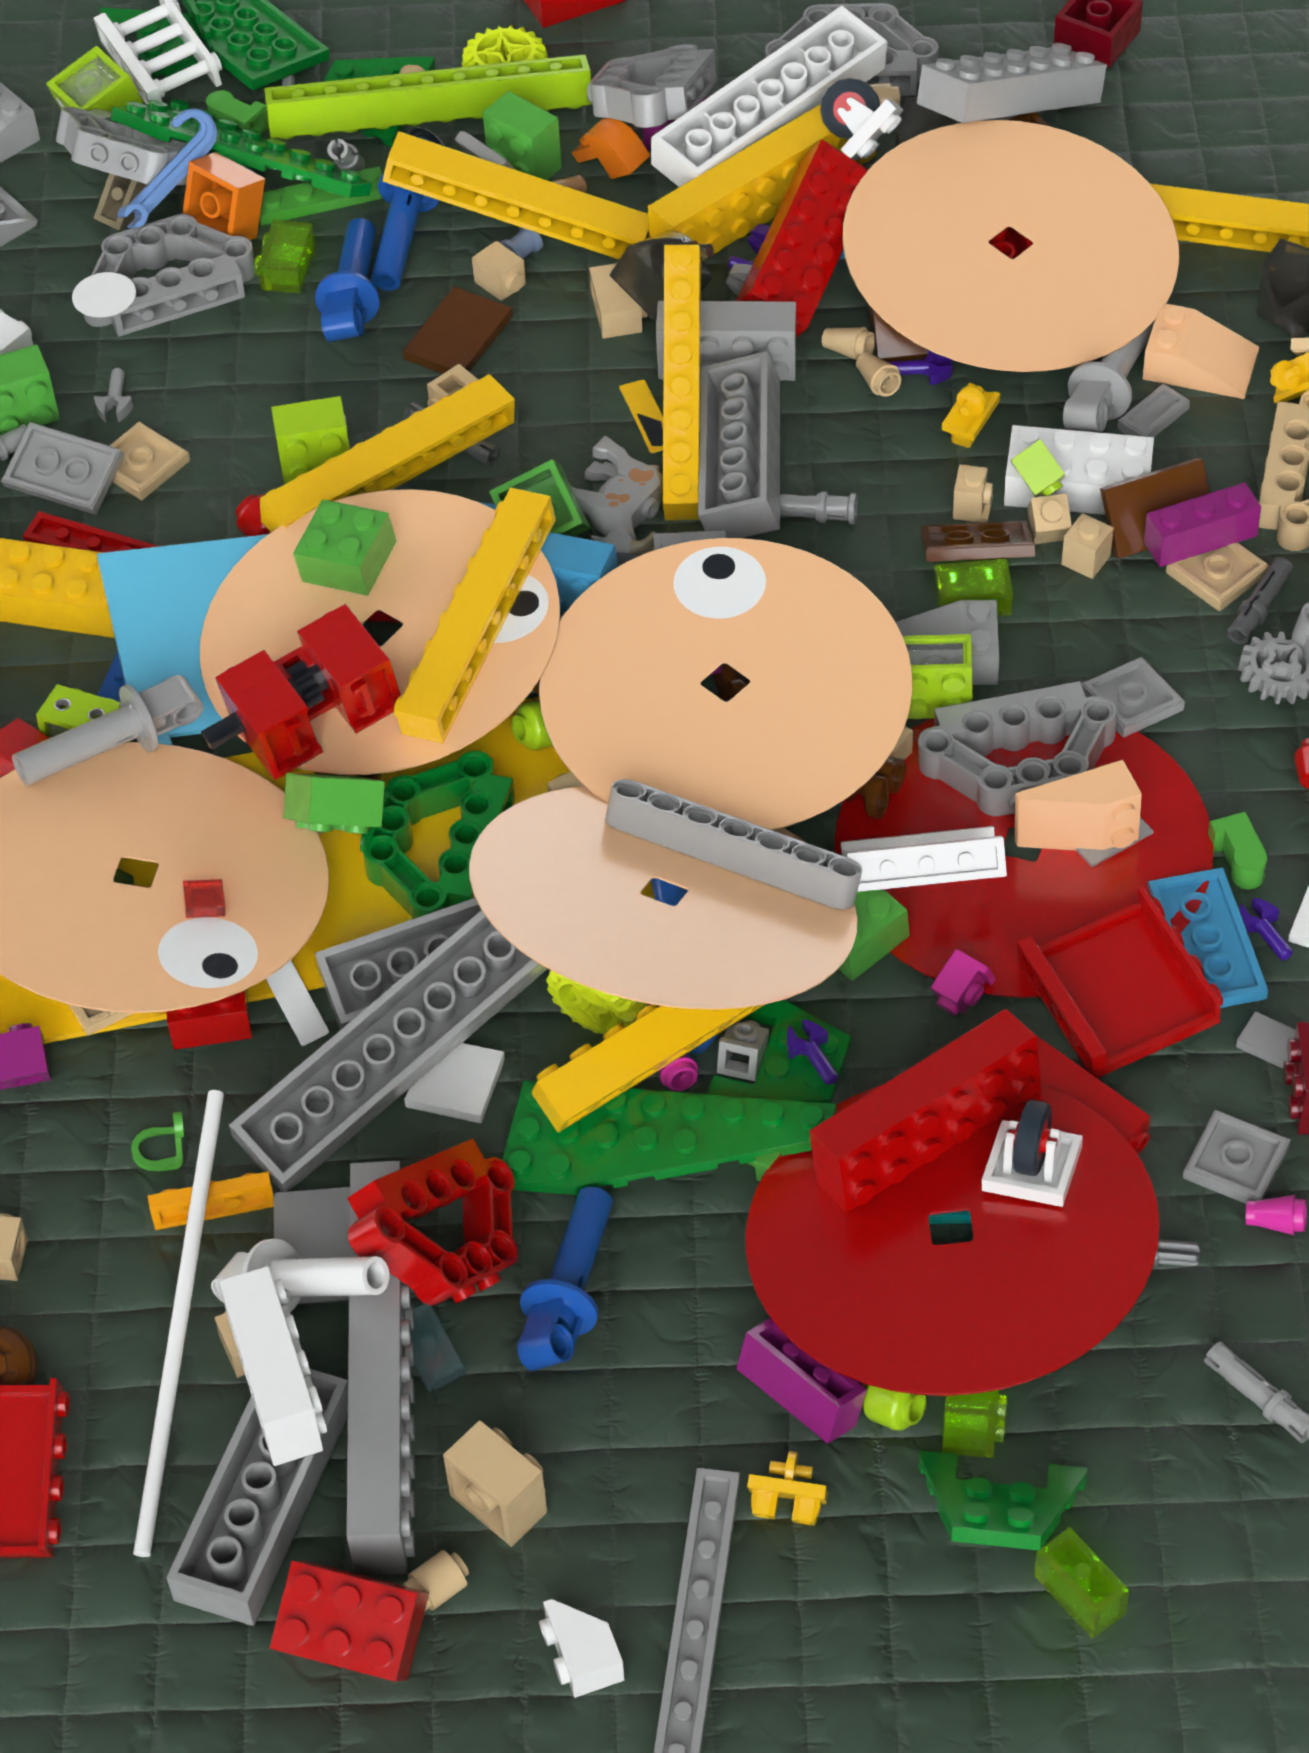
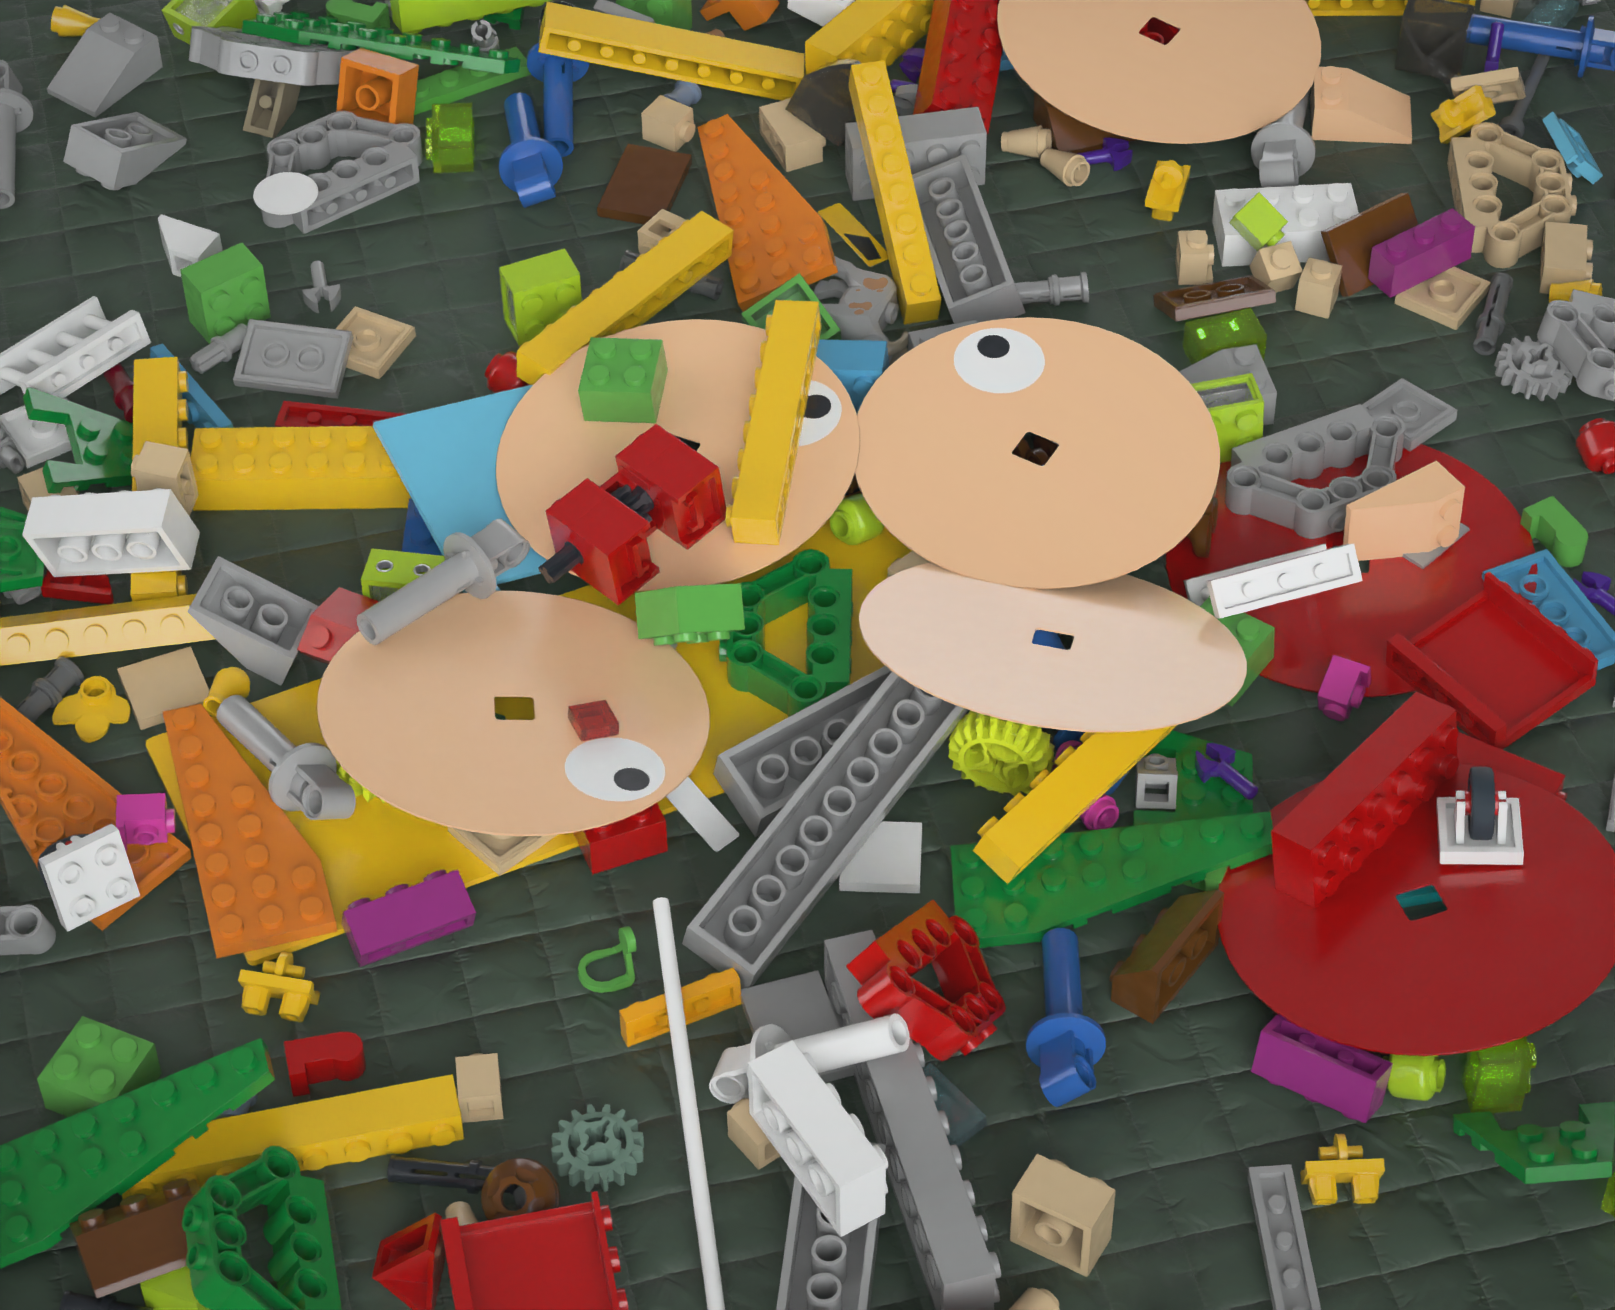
camera: 15 degrees left, 5 degrees down
medium blue piece [117,108,217,228] -> none
light grey beam [605,779,863,910] -> none
light grey tile [1117,384,1190,437] -> none
none -> sand green gear [551,1104,644,1192]
none -> orange wing [697,114,838,312]
none -> reddish brown slope [1109,889,1224,1024]

